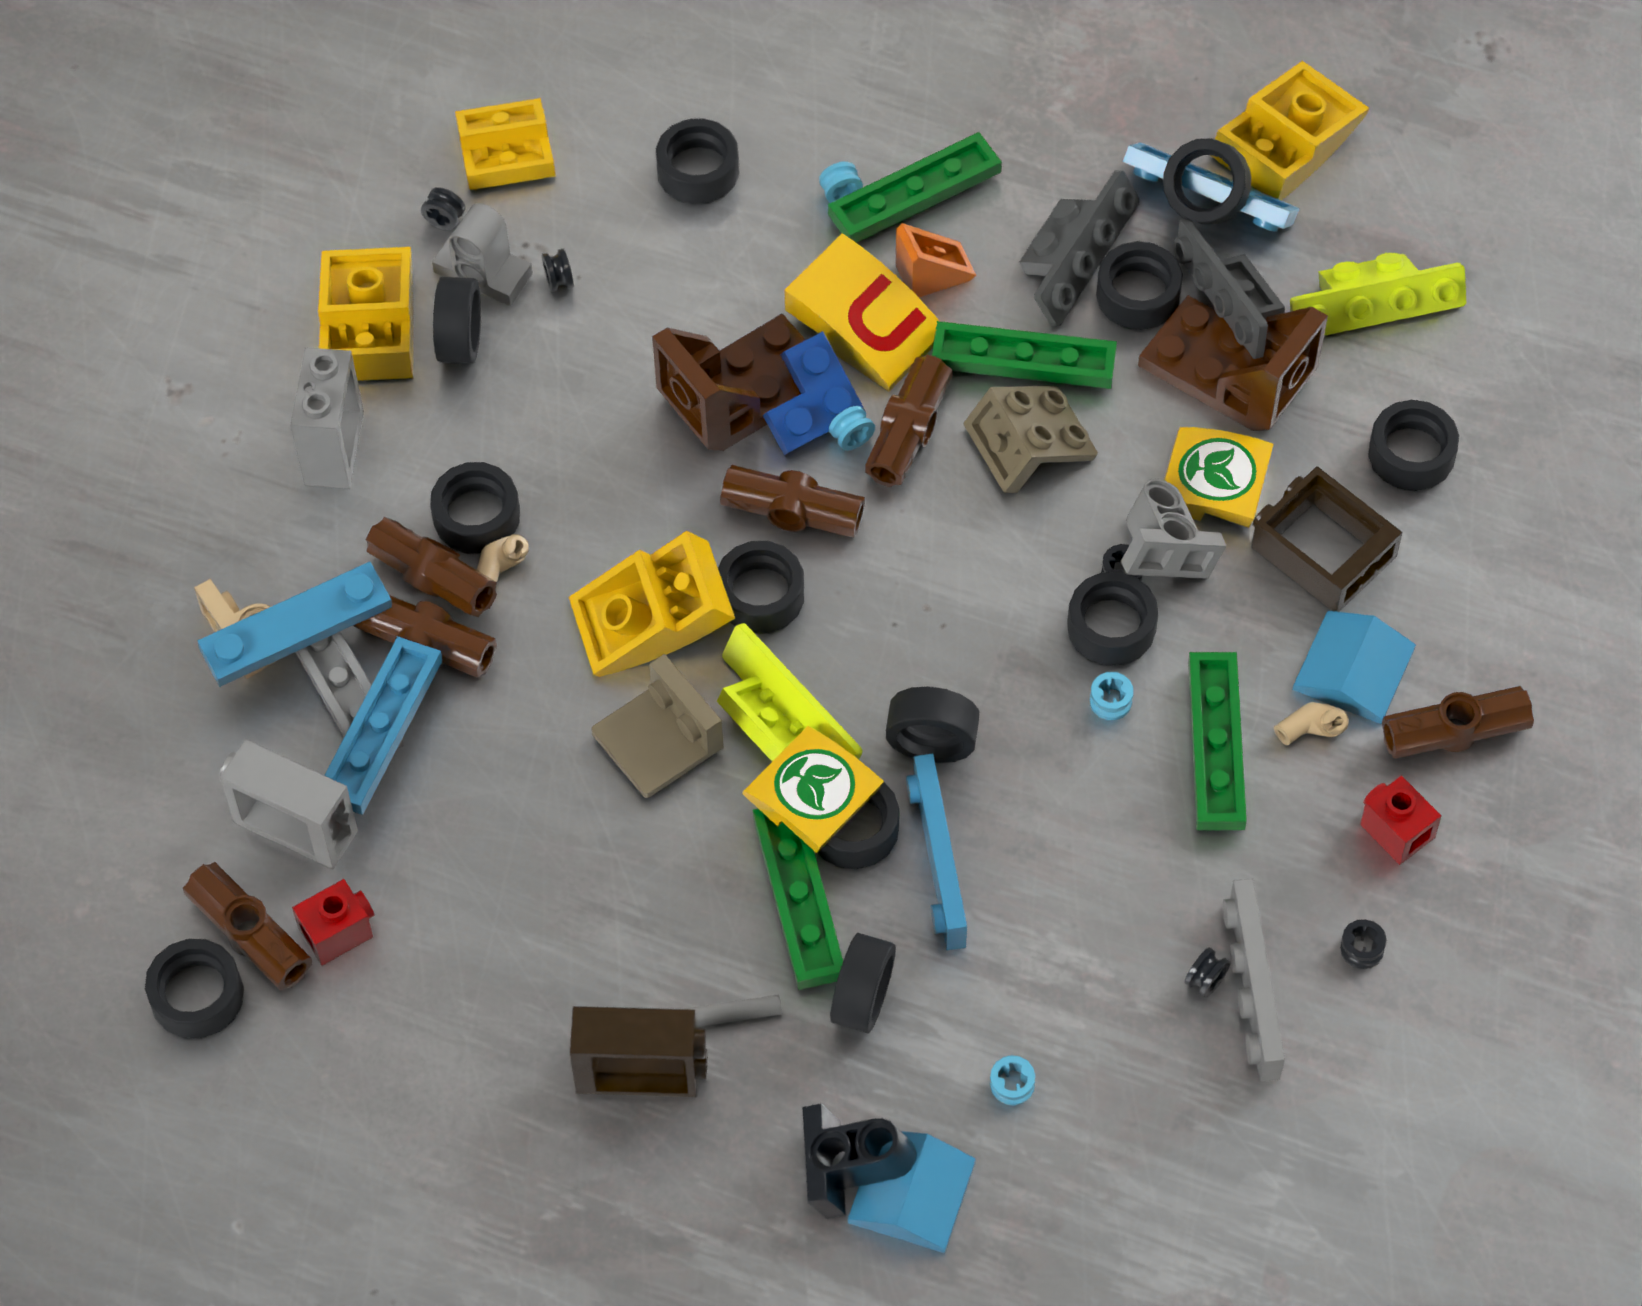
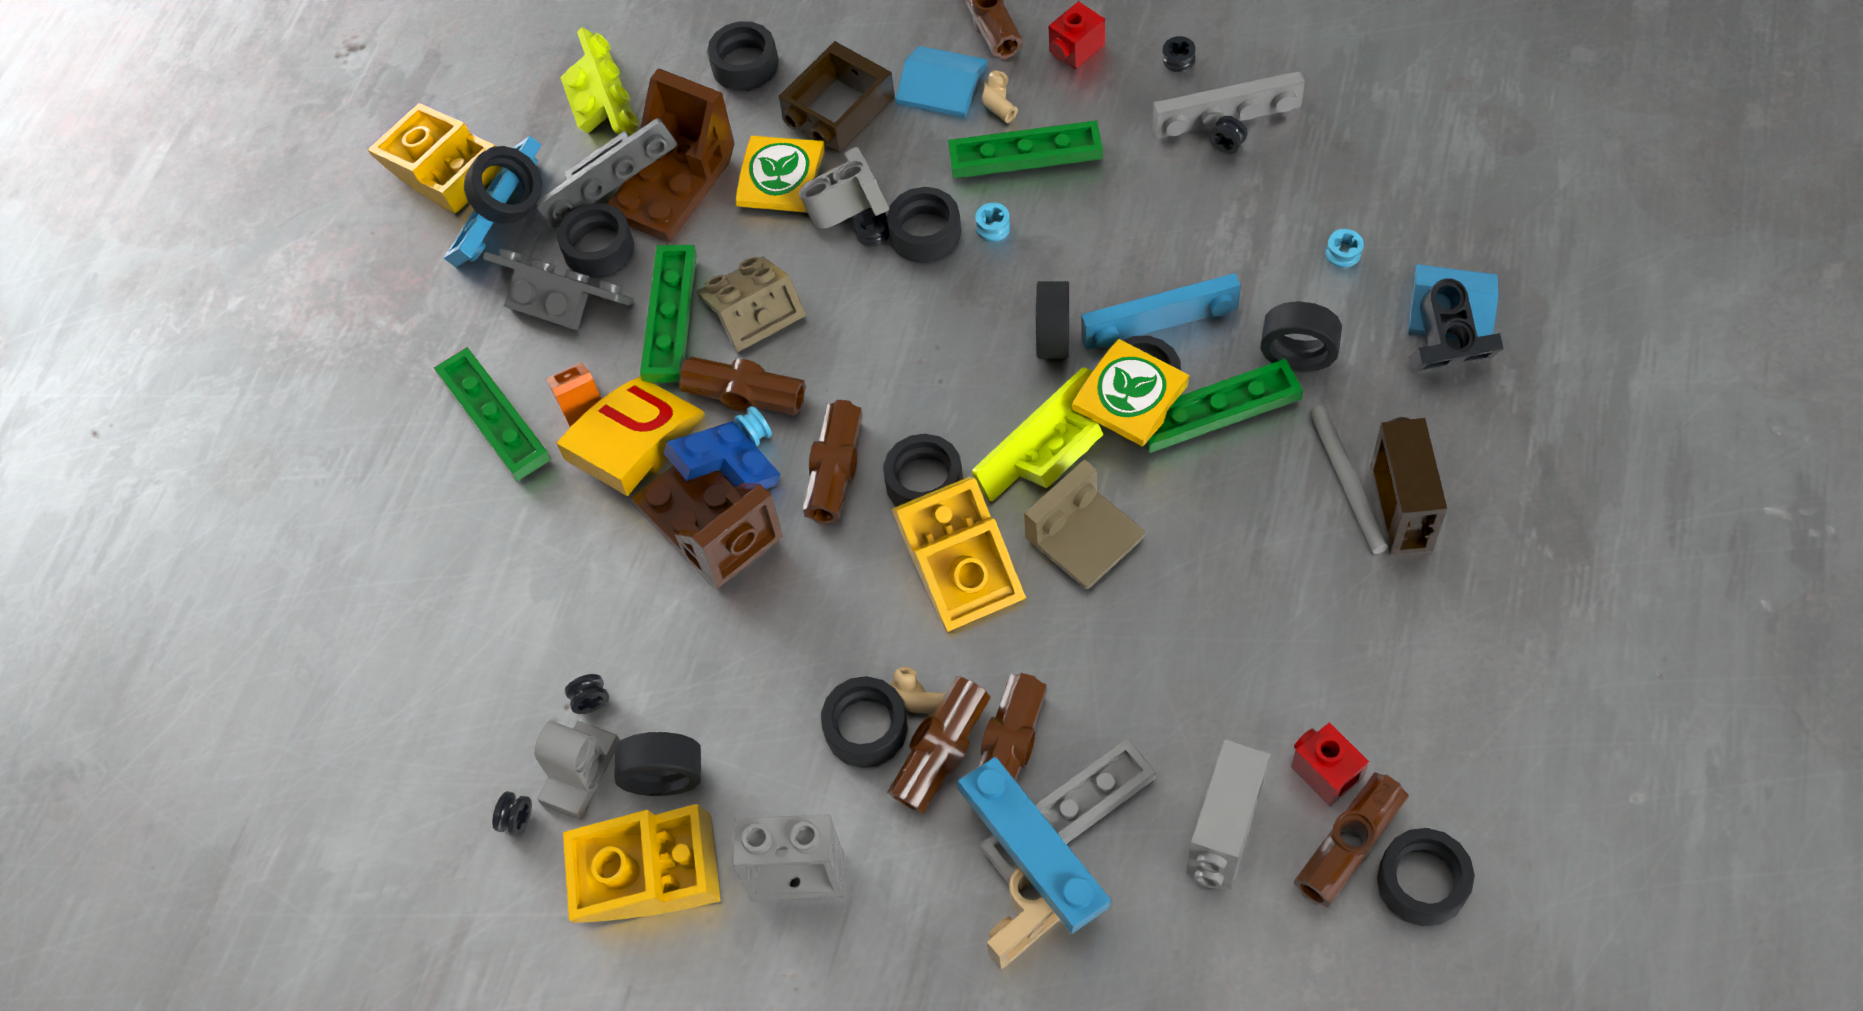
camera: 90 degrees left, 0 degrees up
dark azure plate [324,636,442,815] -> none
yellow slope [455,98,556,190] -> none
black tyre [656,118,739,204] -> none
medium azure bush [819,162,863,203] -> none

